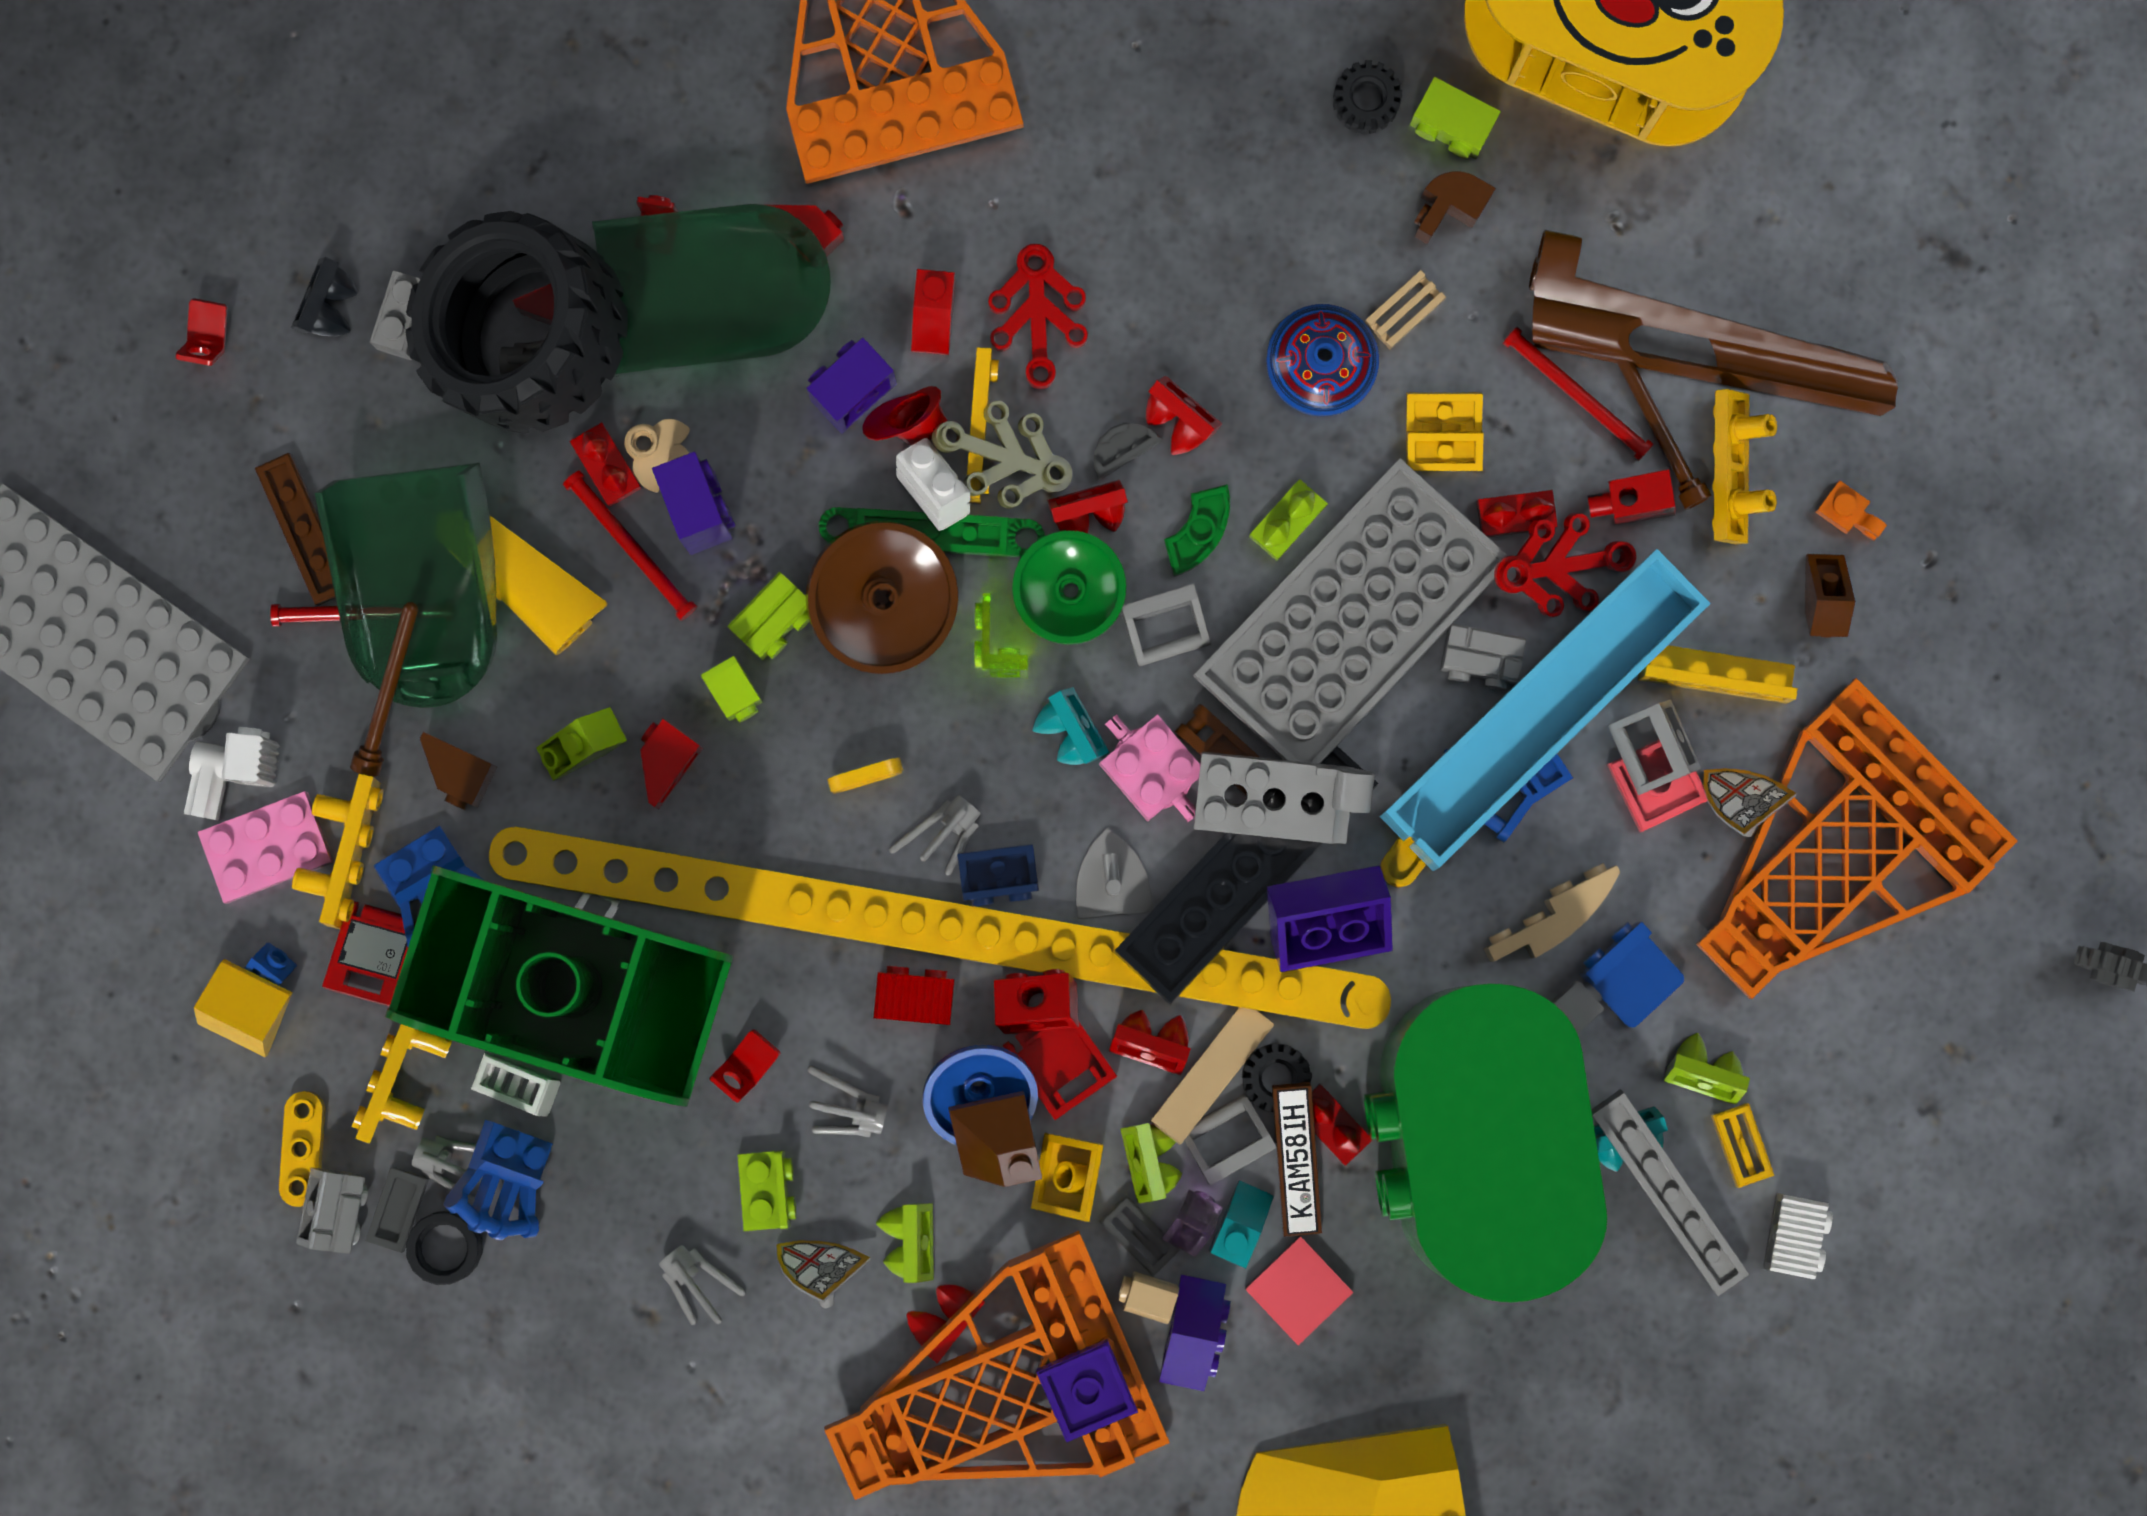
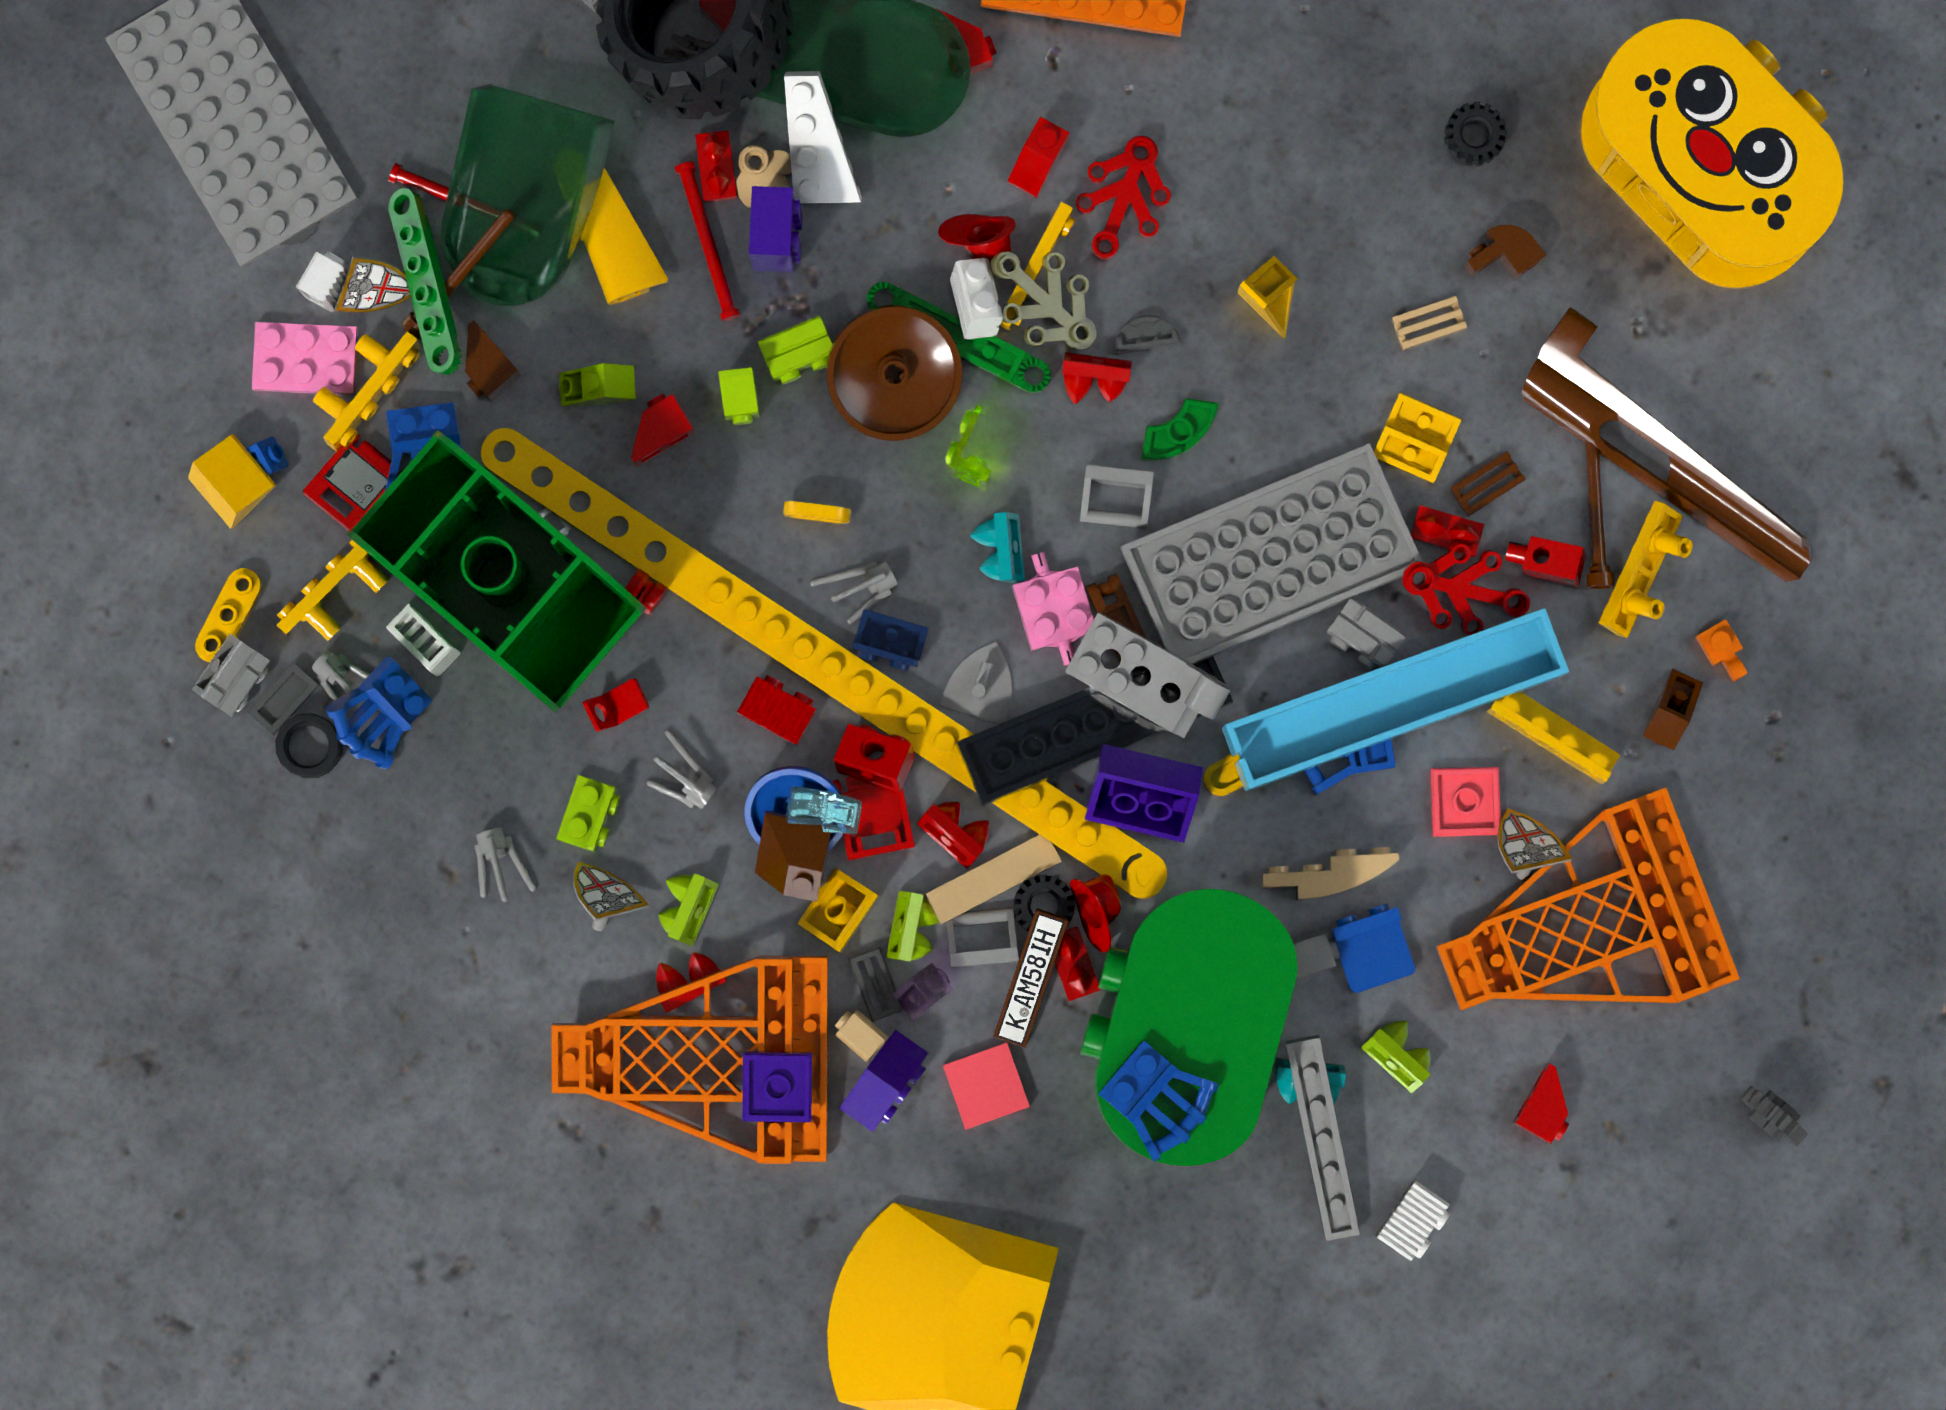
camera: 30 degrees right, 0 degrees up
white piece [184,741,229,821] -> none
reddish brown tile [255,453,352,606] -> none
dark purple brick [806,337,897,434] -> none
green dish [1012,531,1127,645] -> none
red tile [1146,375,1222,455] -> none
teal slope [1209,1180,1274,1269] -> none
lime tile [1249,479,1328,561] -> none
dish [1266,304,1379,416] -> none
lime brick [1410,77,1501,159] -> none
red bar [1502,326,1654,461] -> none
light grey tile [1608,699,1701,795] -> none
yellow tile [1711,1103,1775,1188] -> none
none -> shield [335,256,411,312]
none -> green plate [388,188,462,375]
none -> red wheel [625,569,668,616]
none -> white wing [784,71,862,203]
none -> clear light blue slope [786,787,862,834]
none -> red piece [1070,874,1121,952]
none -> blue plate [1099,1041,1219,1162]
none -> yellow slope [1237,256,1298,339]
none -> reddish brown tile [1450,451,1526,517]
none -> red slope [1512,1063,1569,1144]

